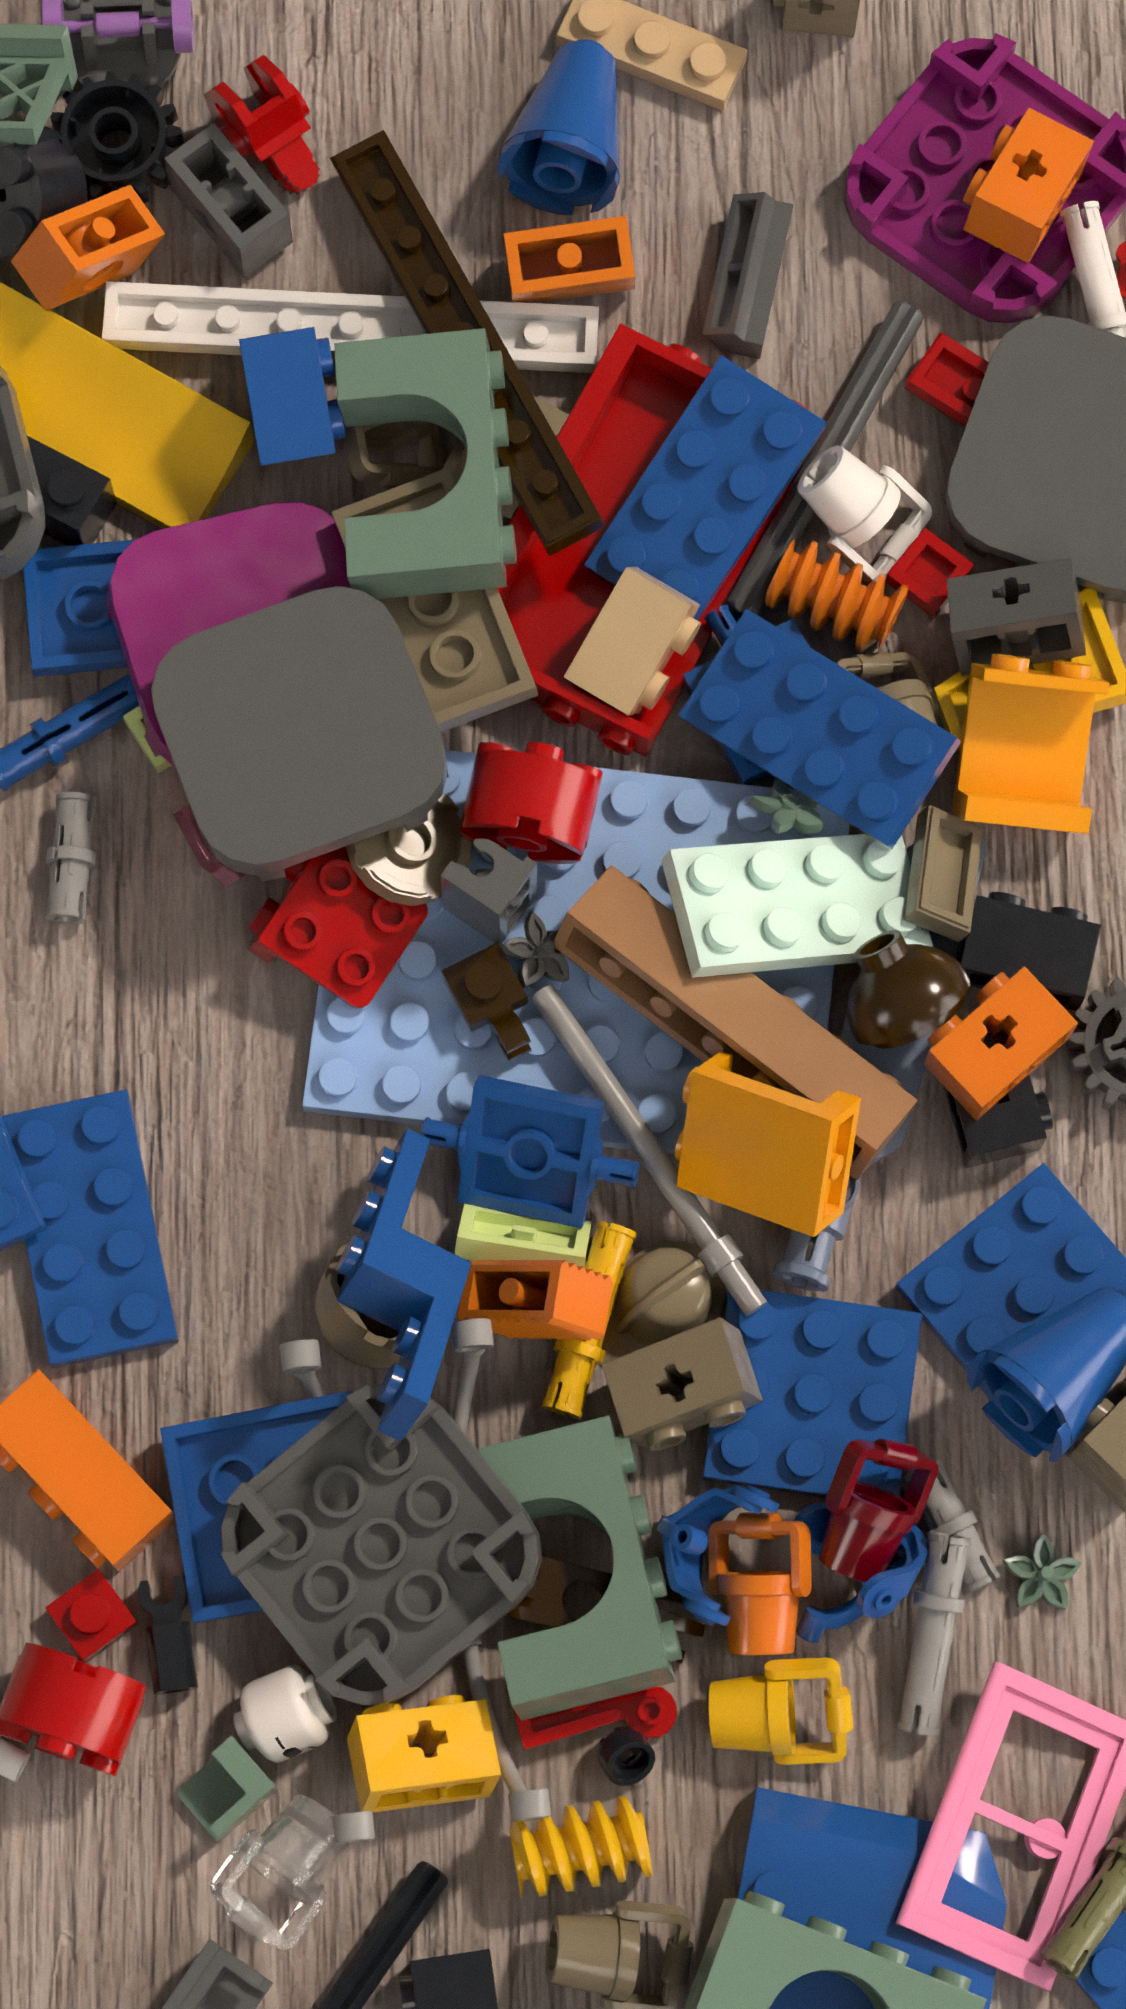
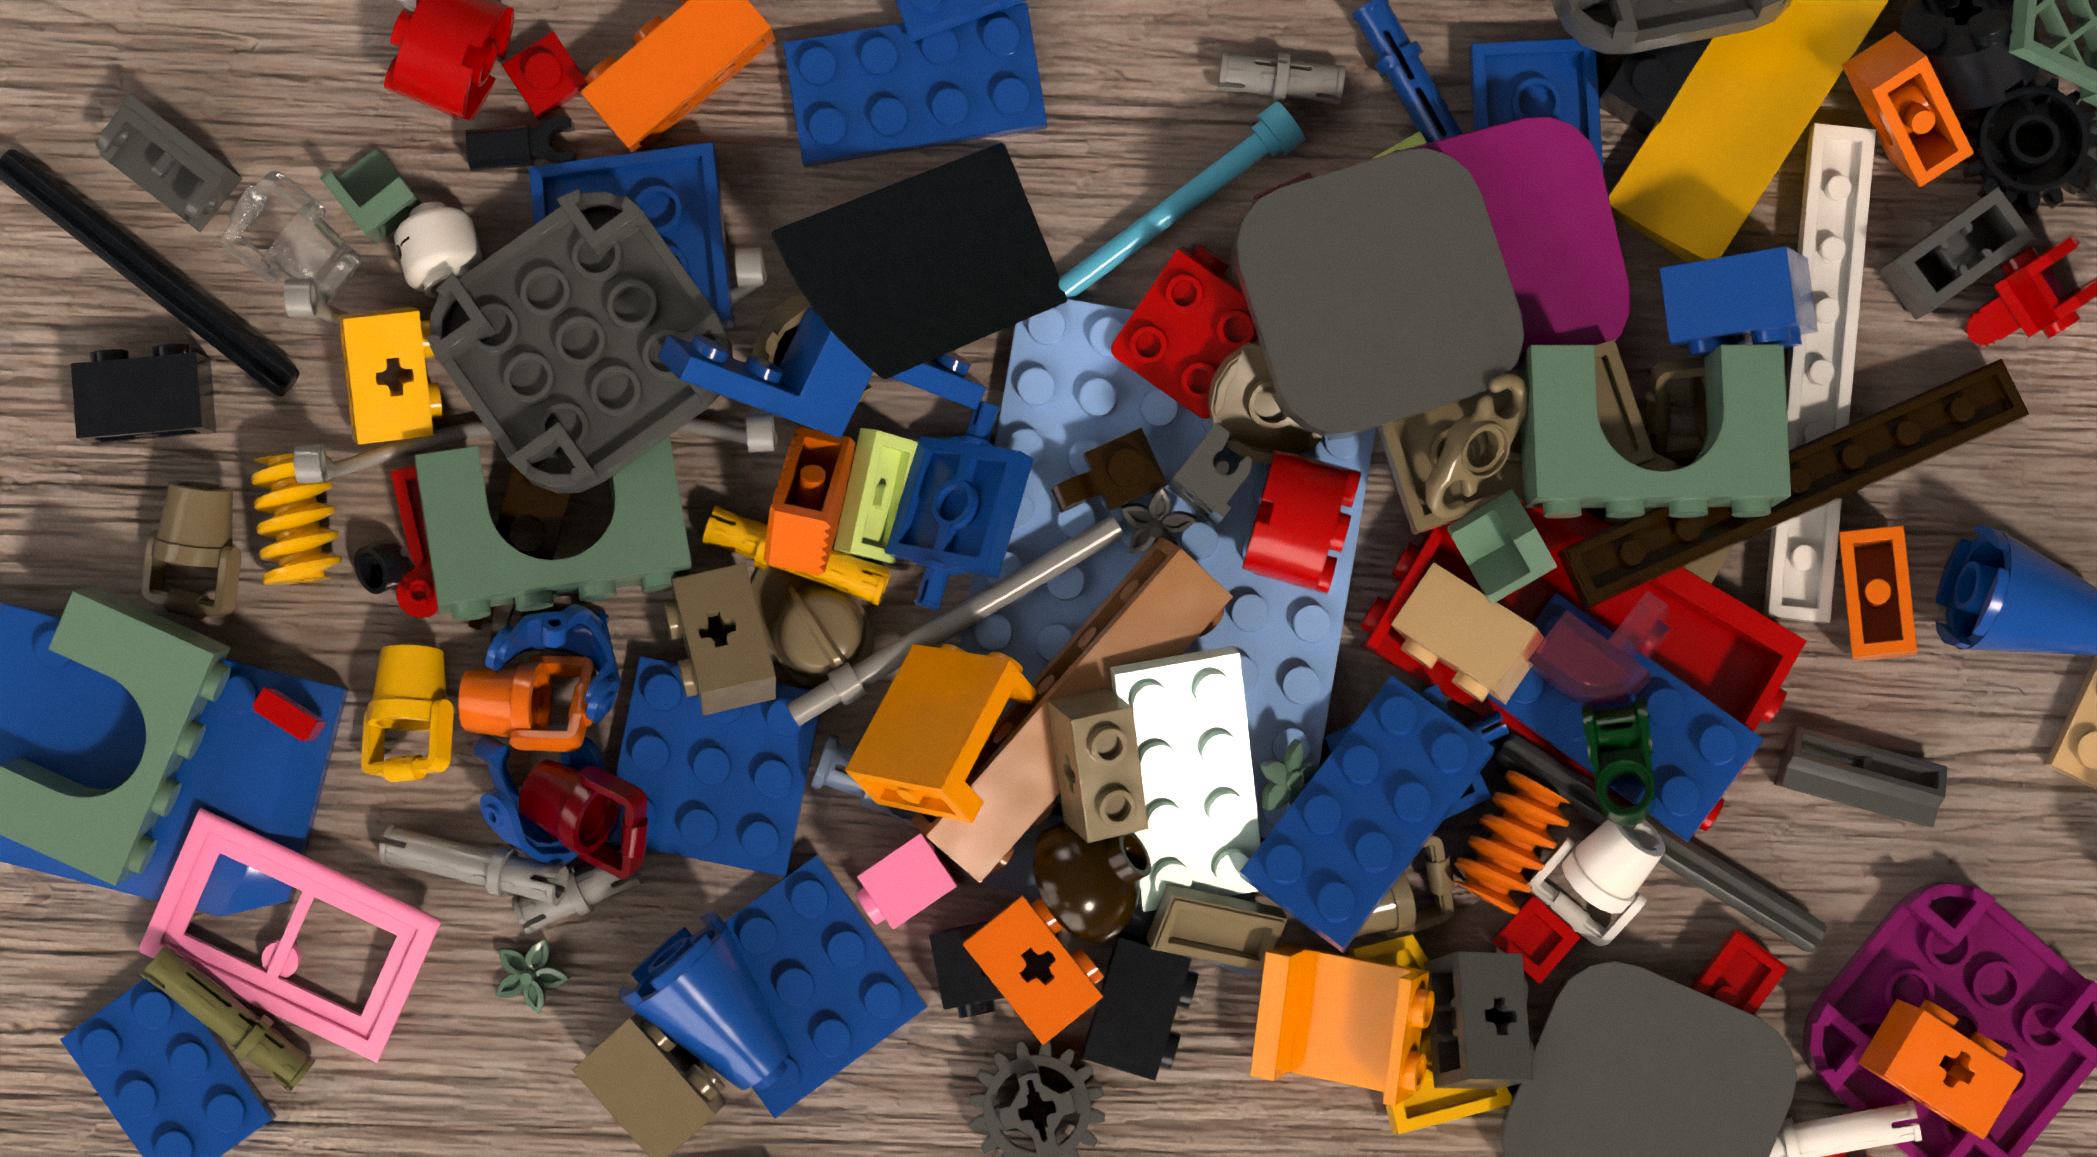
camera: 90 degrees right, 10 degrees up
none -> red tile [252,687,327,741]
none -> black sticker [771,143,1067,379]
none -> bright pink brick [855,833,959,930]
none -> dark tan brick [1047,688,1149,843]
none -> medium azure piece [1059,101,1306,300]
none -> dark tan piece [1426,374,1529,518]
none -> sand green panel [1447,489,1557,603]
none -> clear pink brick [1528,590,1671,705]
none -> dark green piece [1581,698,1656,826]

